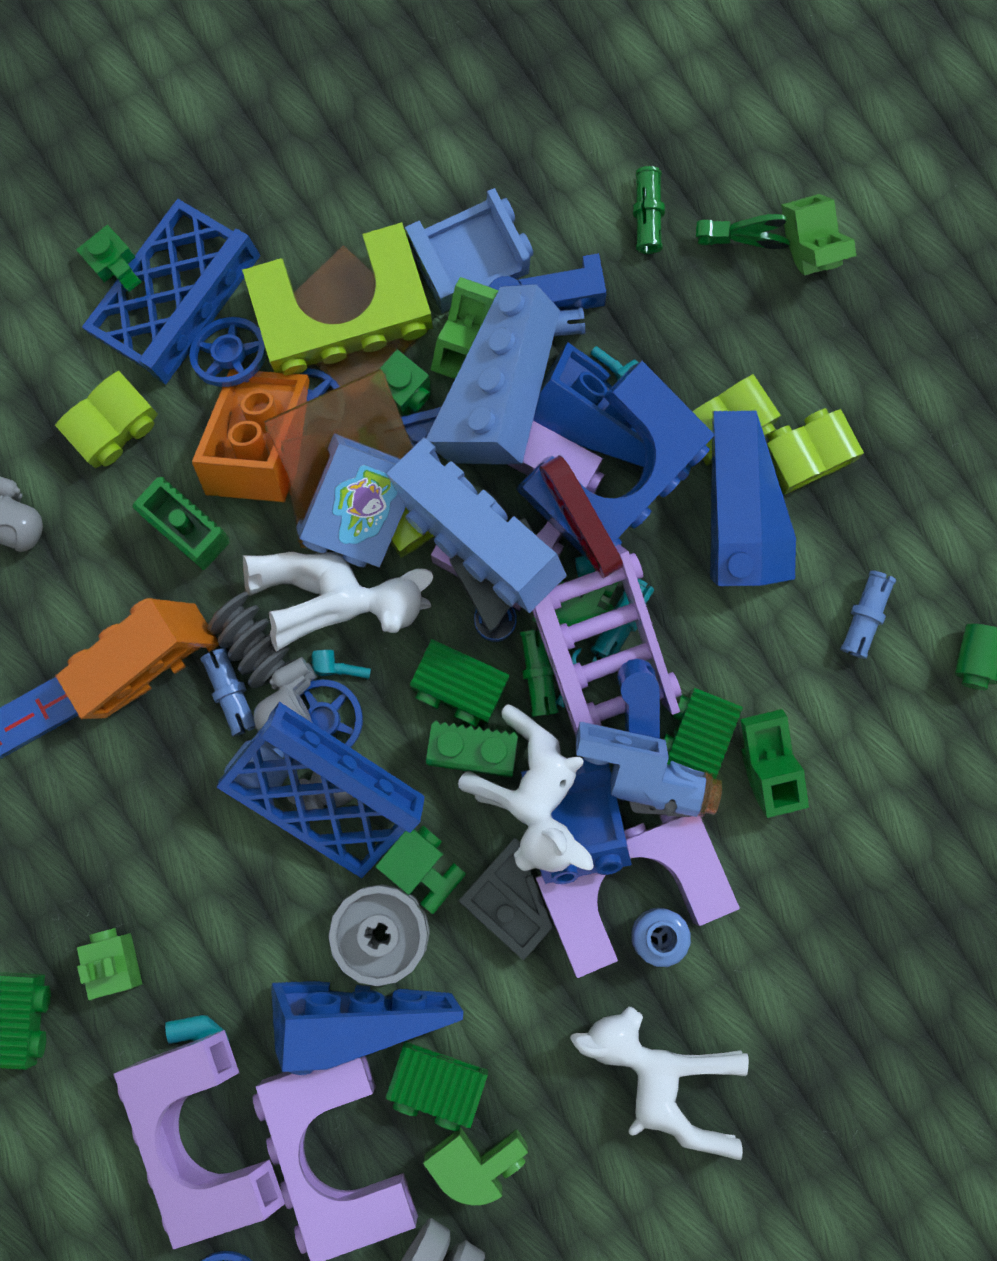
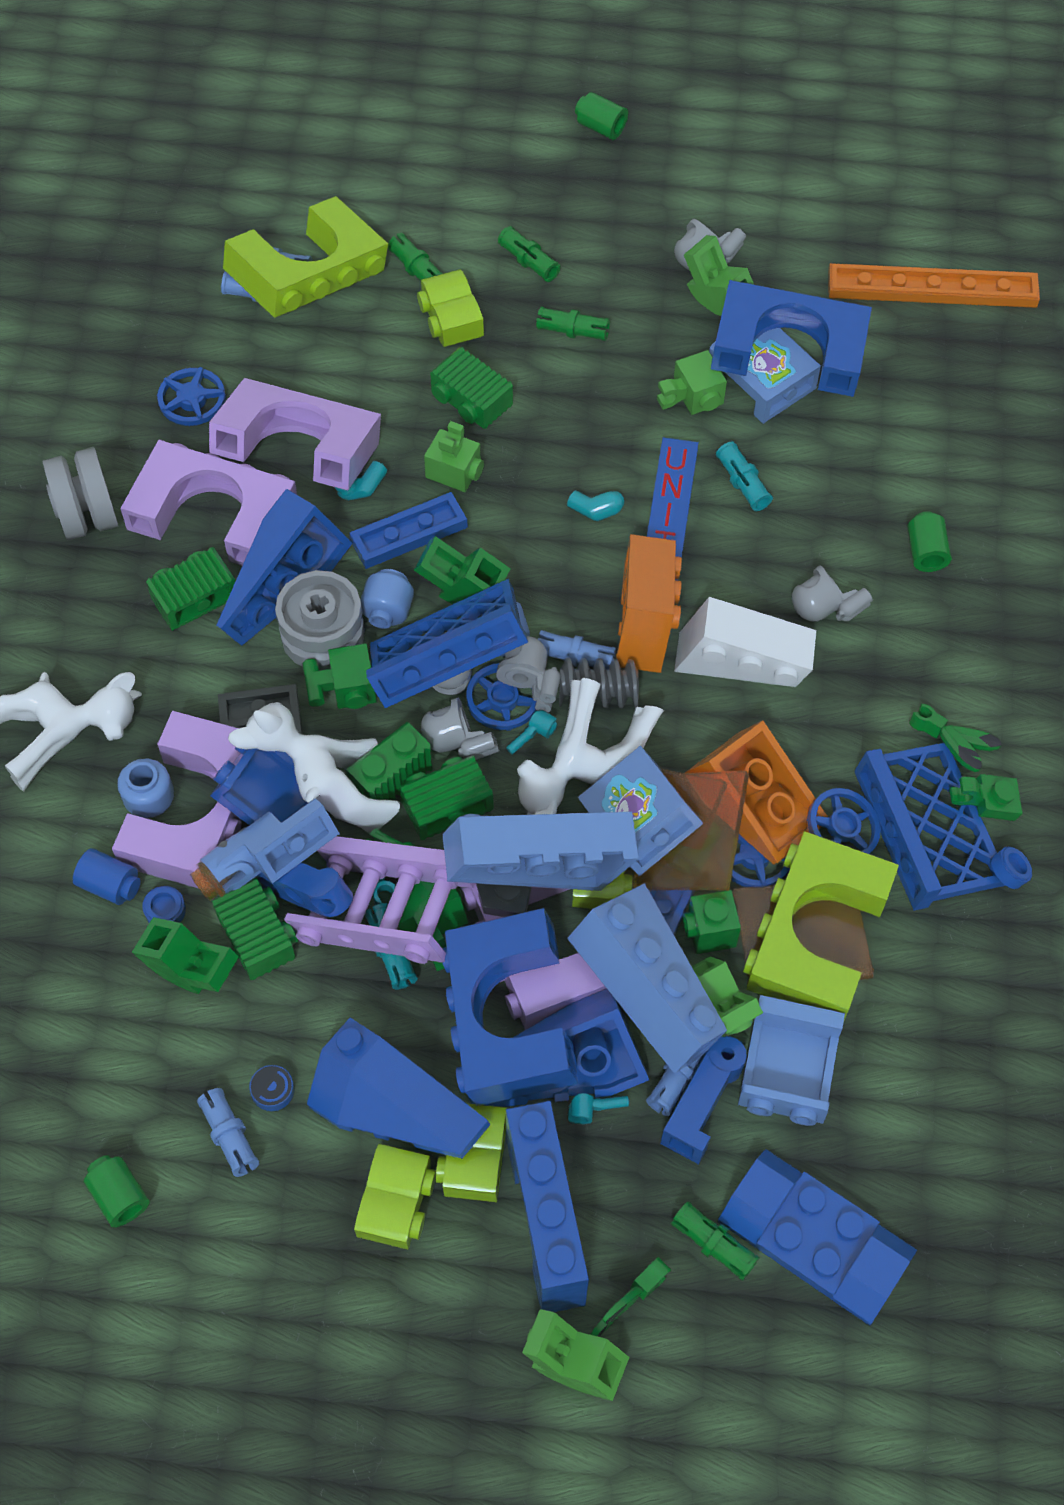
camera: 130 degrees right, 20 degrees down
lime brick [55,371,158,468] -> none
green brick [132,477,229,570] -> none
bright green brick [423,1127,528,1205] -> none
dark red beam [539,455,623,578] -> none
none -> blue brick [73,848,141,905]
none -> blue tile [142,886,186,923]
none -> black tile [250,1065,294,1111]
none -> blue plate [349,492,468,569]
none -> medium blue head [360,569,414,629]
none -> green brick [414,536,511,604]
none -> light grey piece [421,697,500,760]
none -> blue arch [506,1101,589,1312]
none -> teal arm [567,490,625,521]
none -> white wedge [674,597,816,687]
none -> blue piece [718,1149,917,1326]
none -> green piece [909,704,1002,772]
none -> blue tile [991,846,1032,889]

